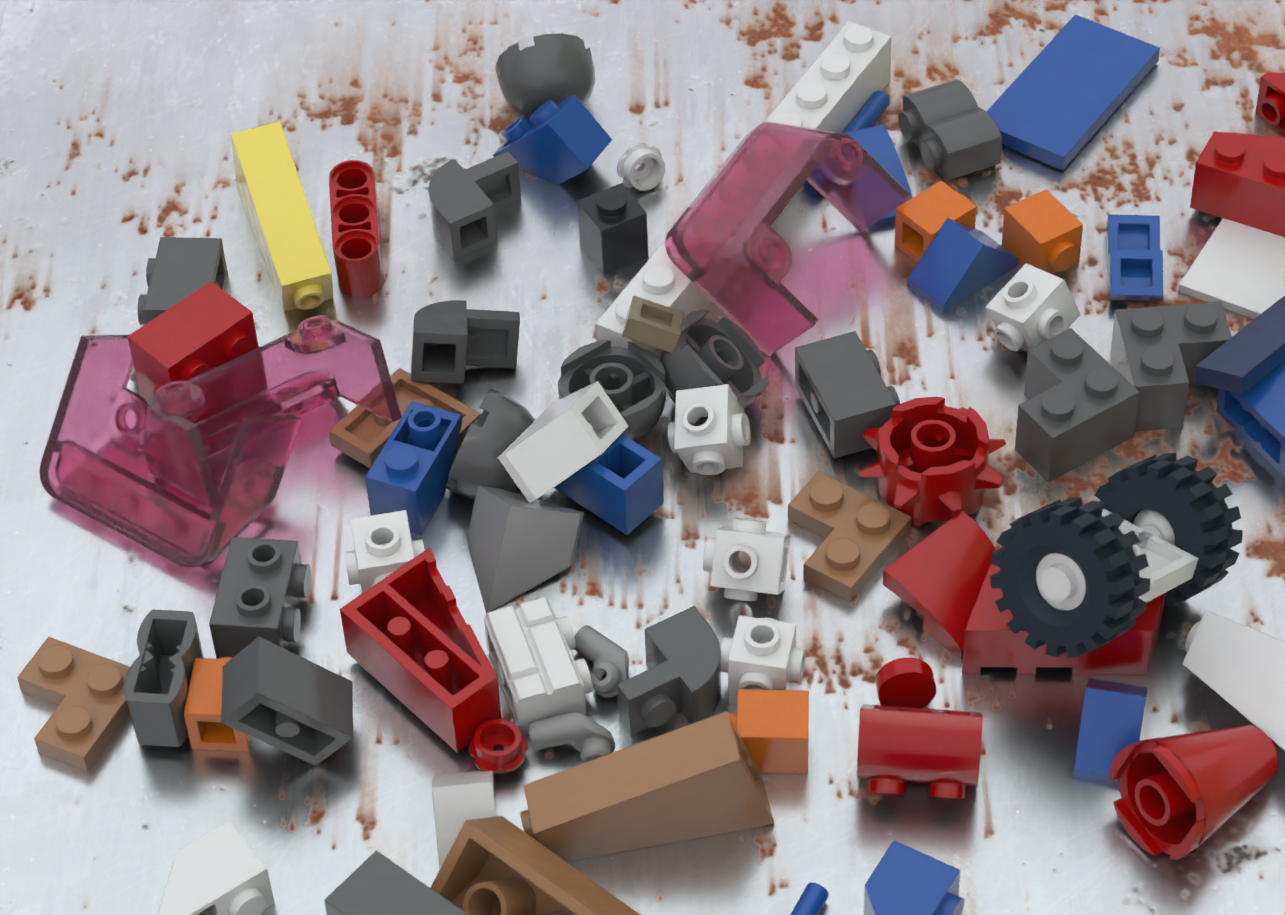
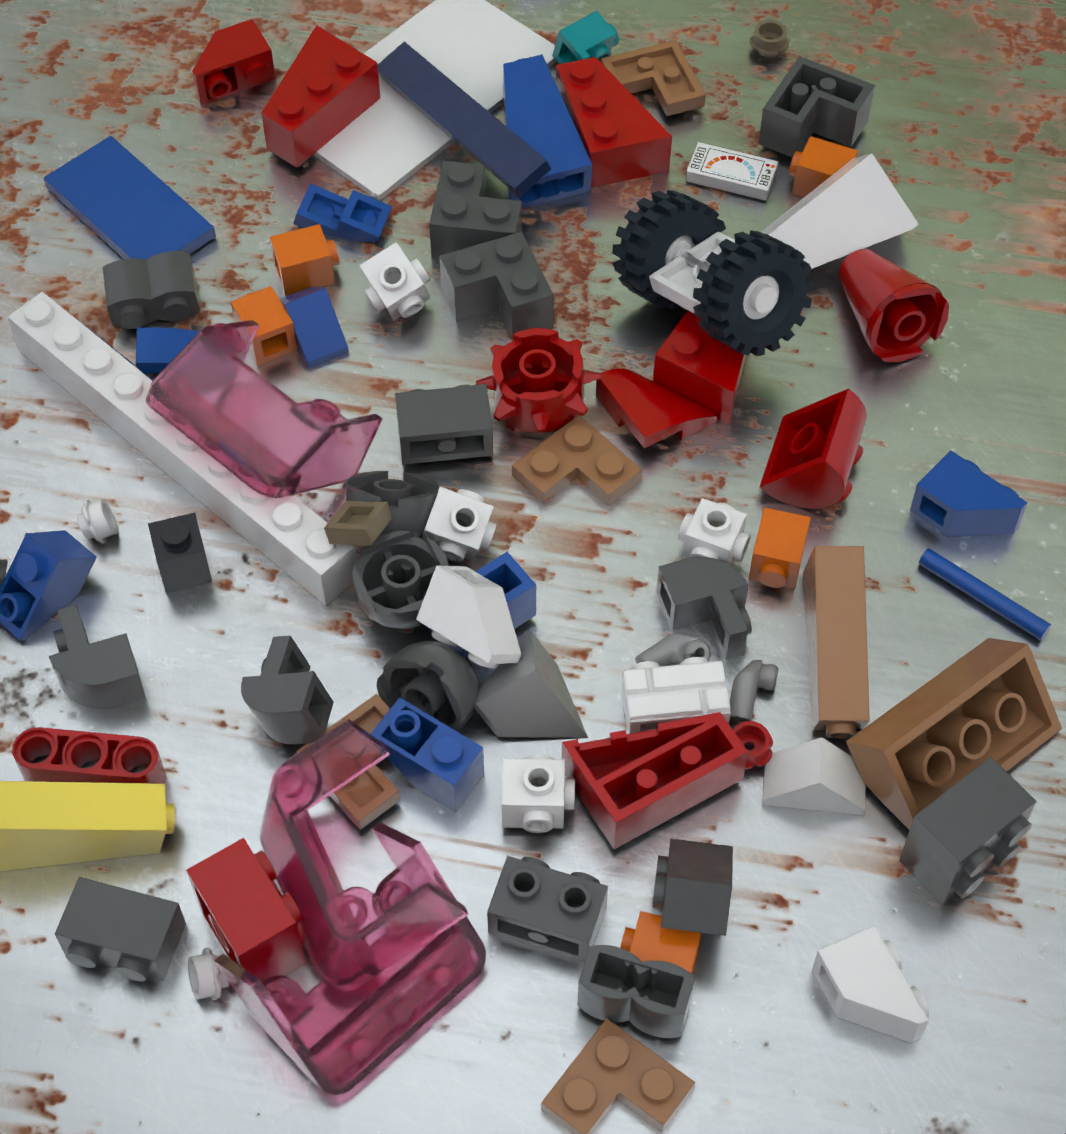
camera: 80 degrees left, 10 degrees up
white brick [703,517,791,601] -> none
red tile [875,657,936,708] -> none
blue slope [1073,678,1148,785] -> none

